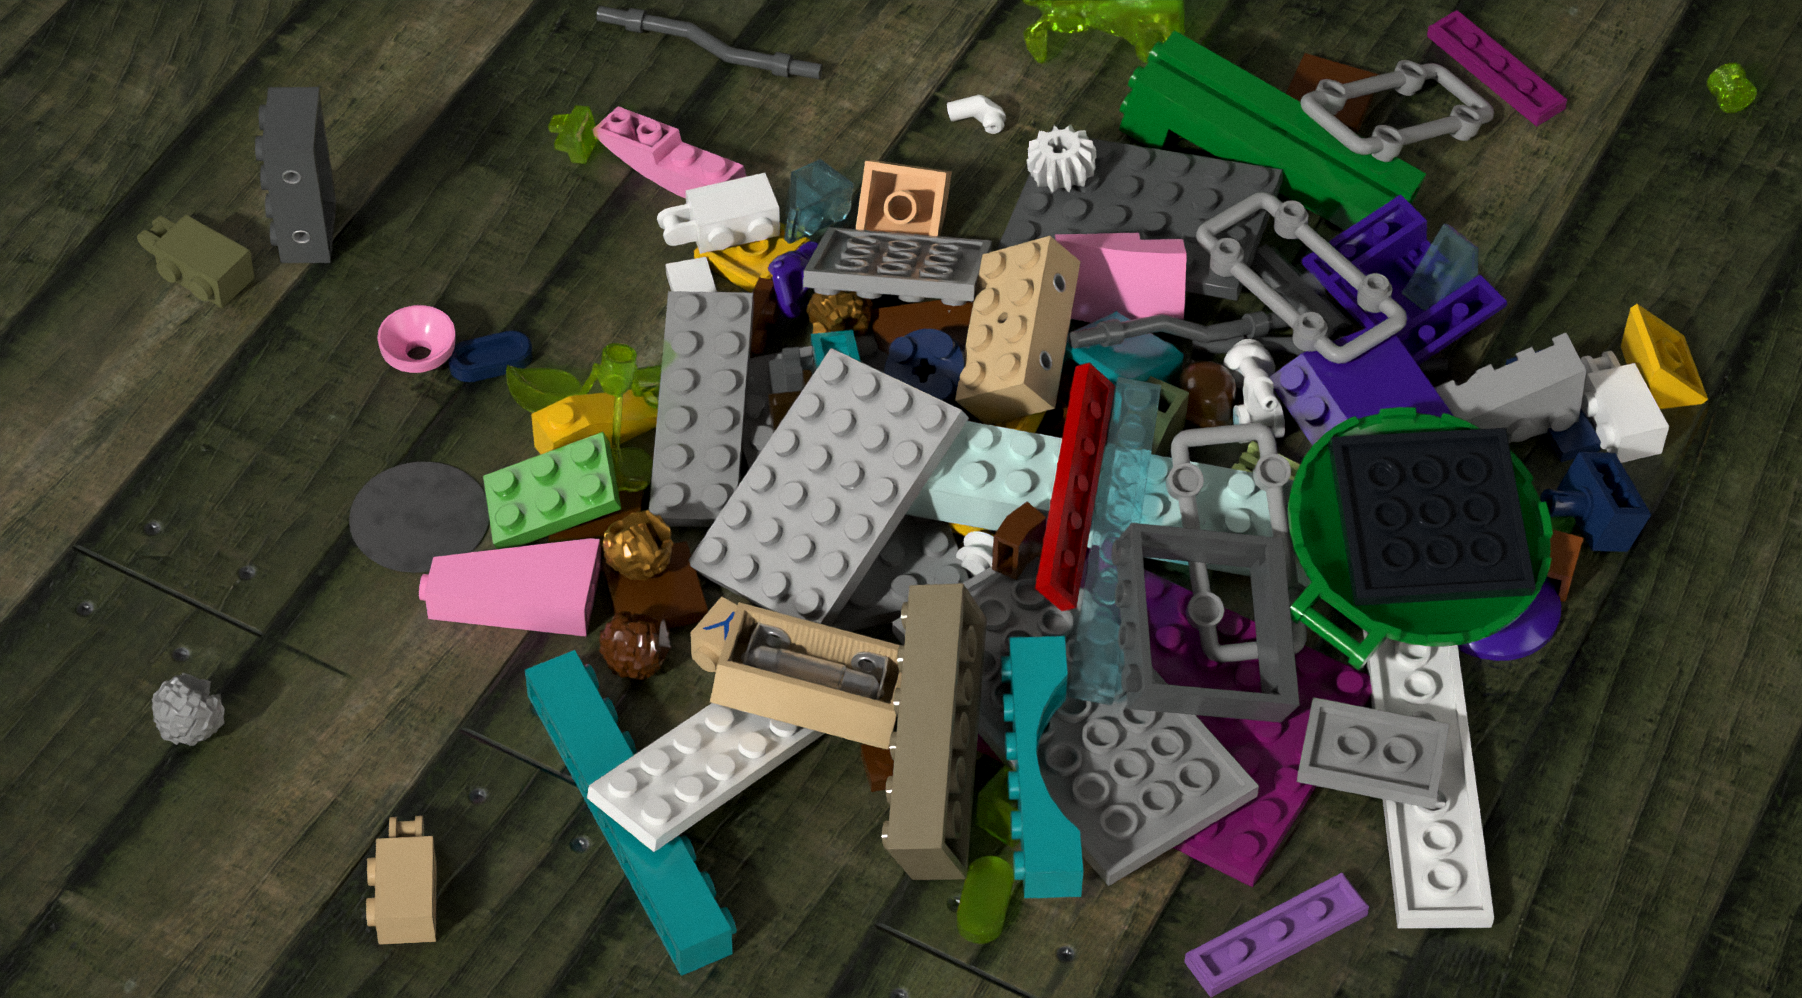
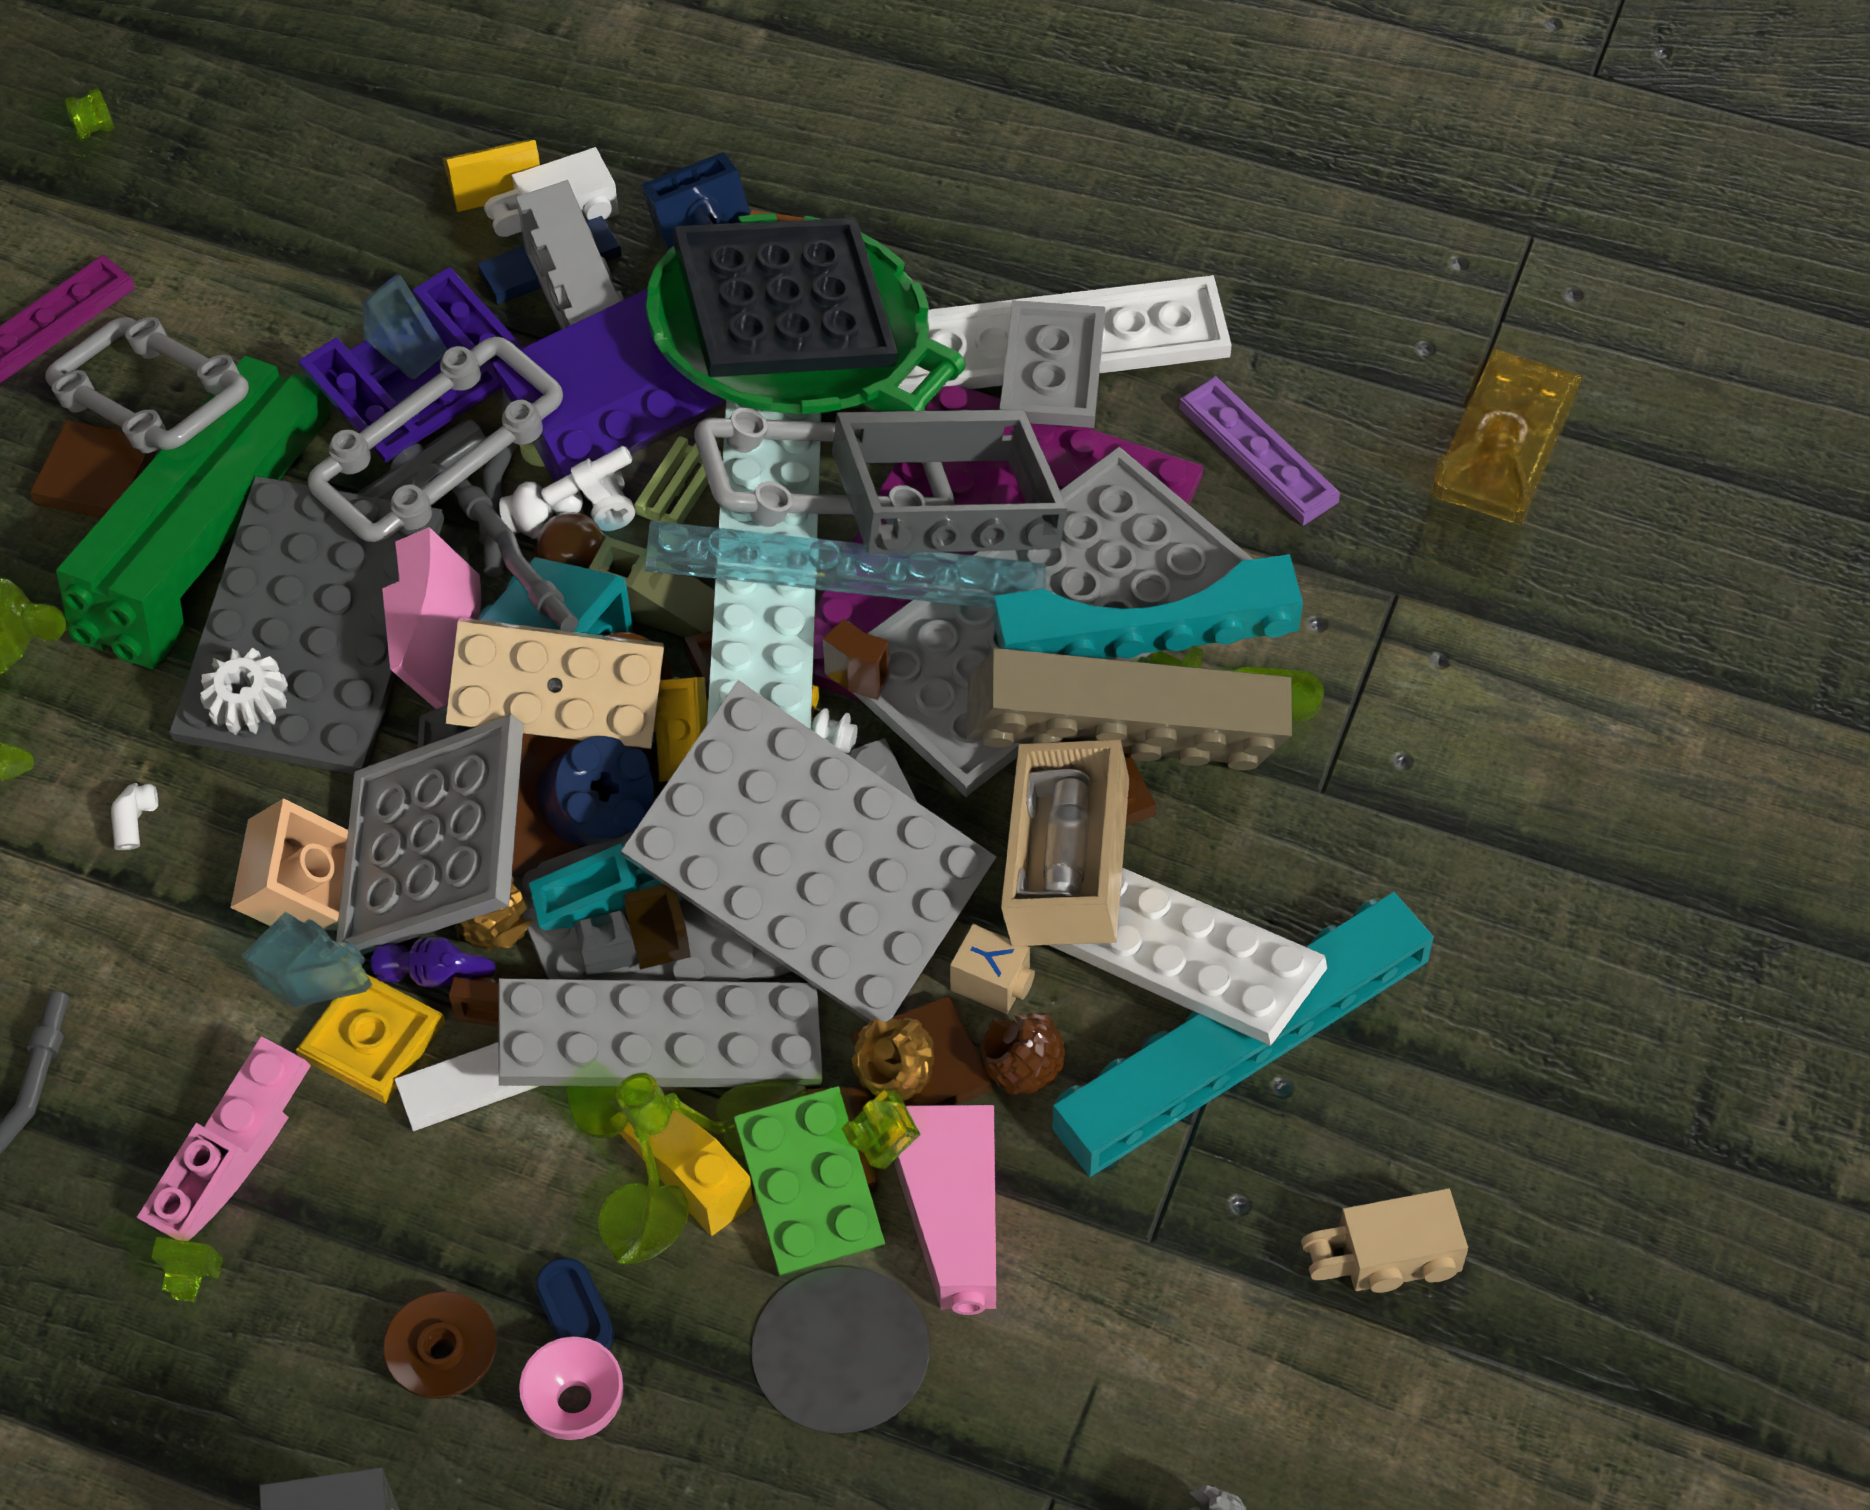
camera: 95 degrees left, 5 degrees up
white brick [657,173,780,254] -> none
red plate [1035,362,1115,611] -> none
none -> reddish brown dish [384,1291,497,1399]
none -> clear neon green tile [841,1089,921,1169]

